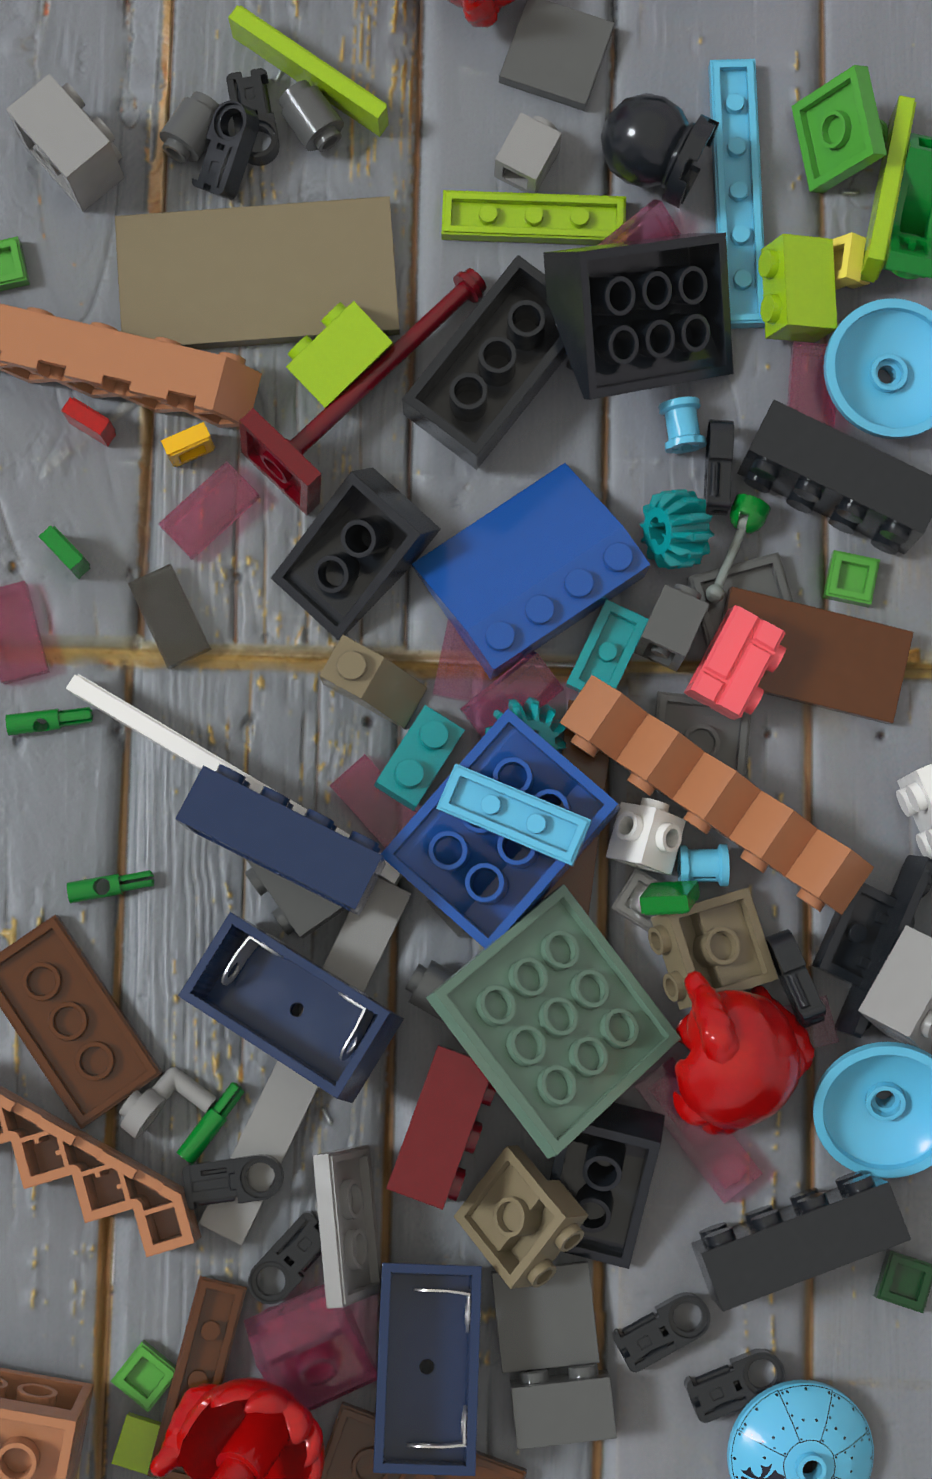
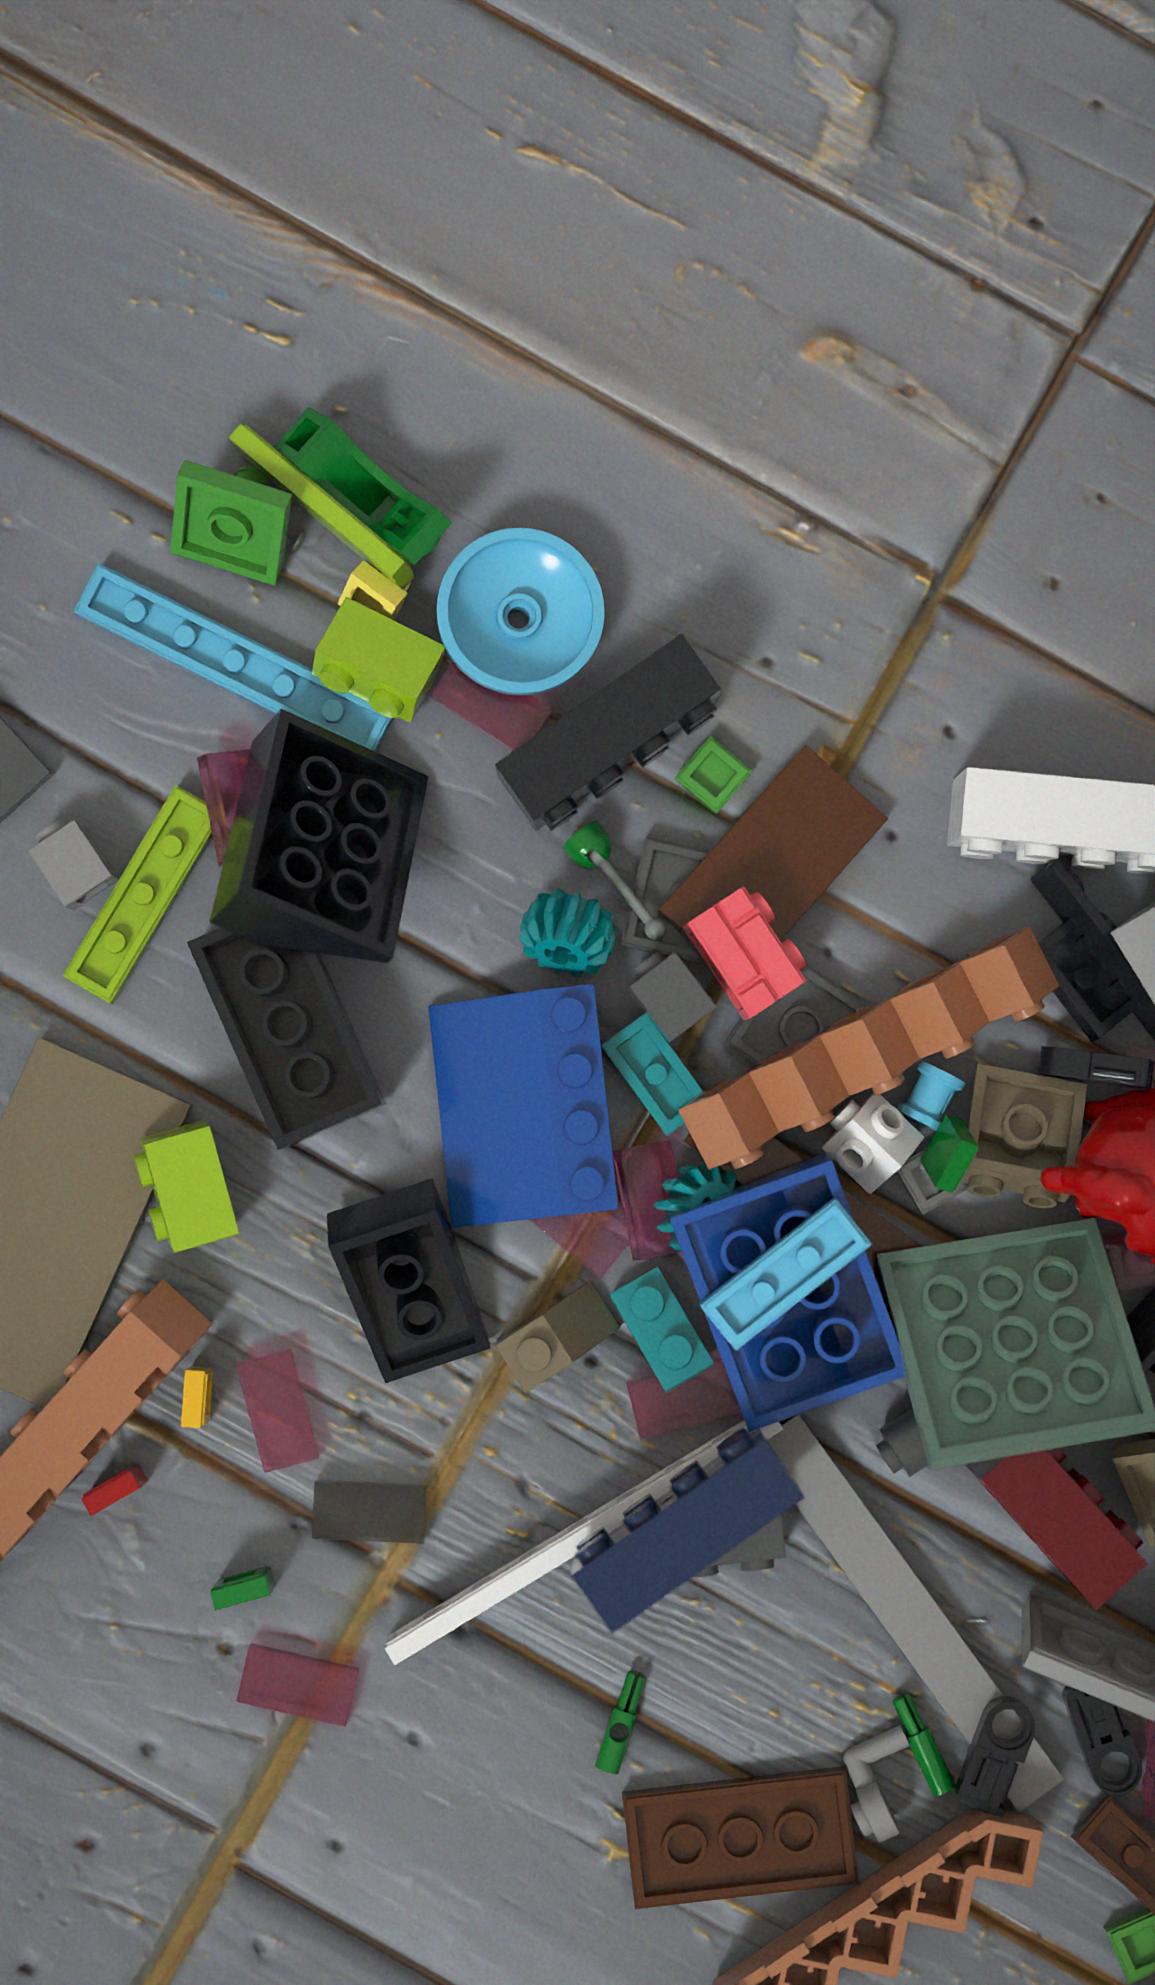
camera: 60 degrees left, 5 degrees up
green pin [5,707,93,736] -> none
dark blue piece [178,912,404,1103] -> none
dark red tile [239,268,487,516] -> none
black tile [601,93,719,208] -> none
medium azure bush [658,396,707,454] -> none
black piece [703,419,734,516] -> none

